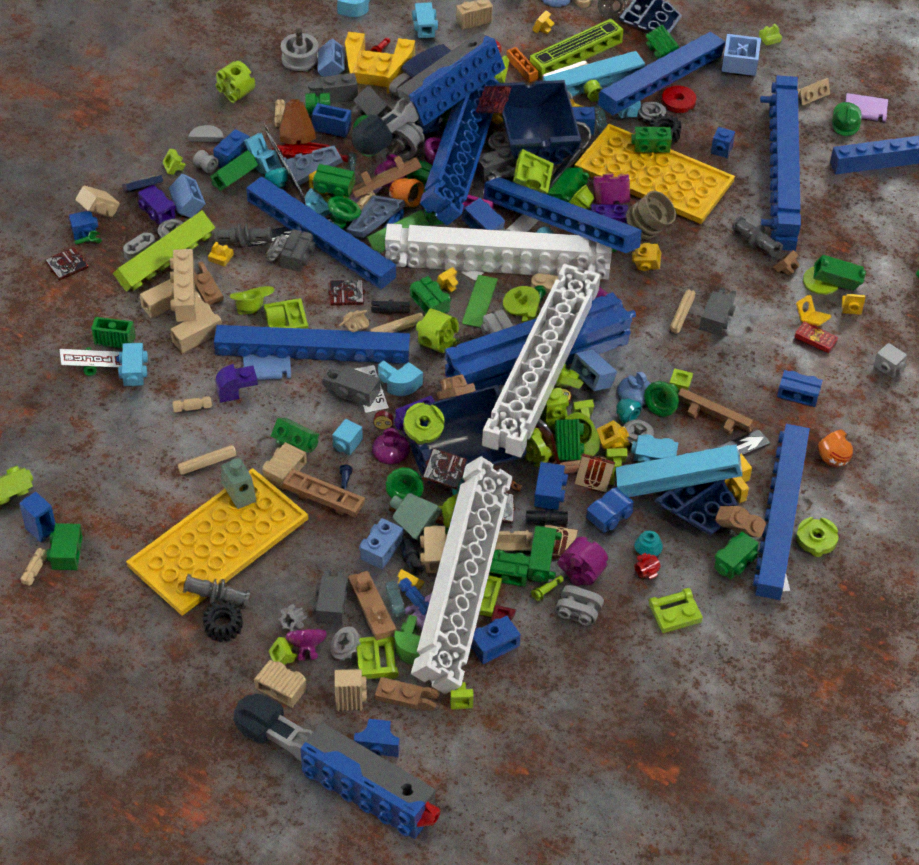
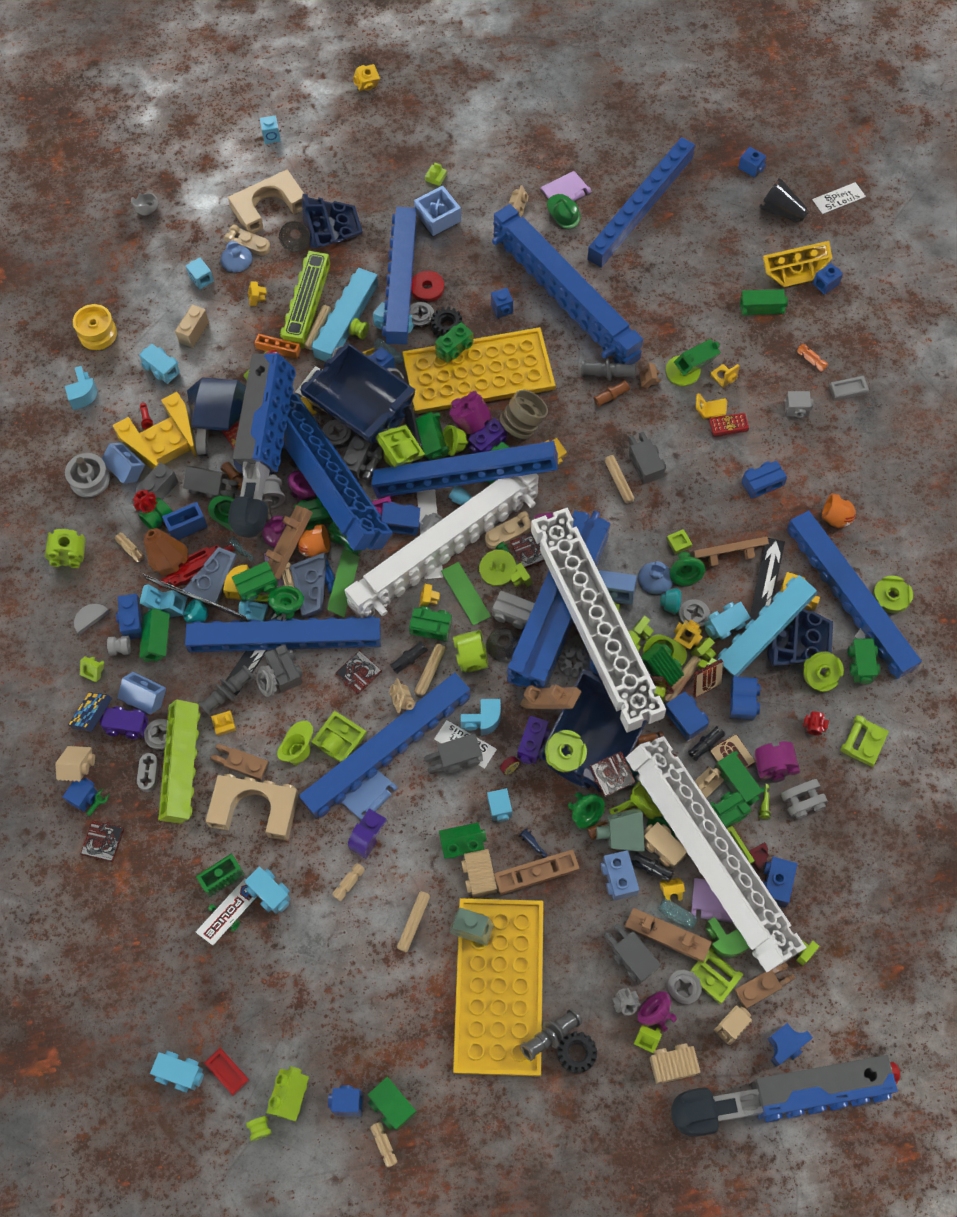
camera: 40 degrees left, 15 degrees up
tan brick [170,249,196,322] -> none
magenta hair [372,428,410,465] -> none
blue axle [398,578,429,615] -> none
clear red piece [476,85,512,113] -> none
teal cone [634,531,663,556] -> none
green brick [645,25,680,60] -> none
medium nougat brick [715,506,766,537] -> none
none -> red gear [133,490,157,513]
none -> dark orange pin [593,380,630,407]
none -> lime plate [804,652,844,692]

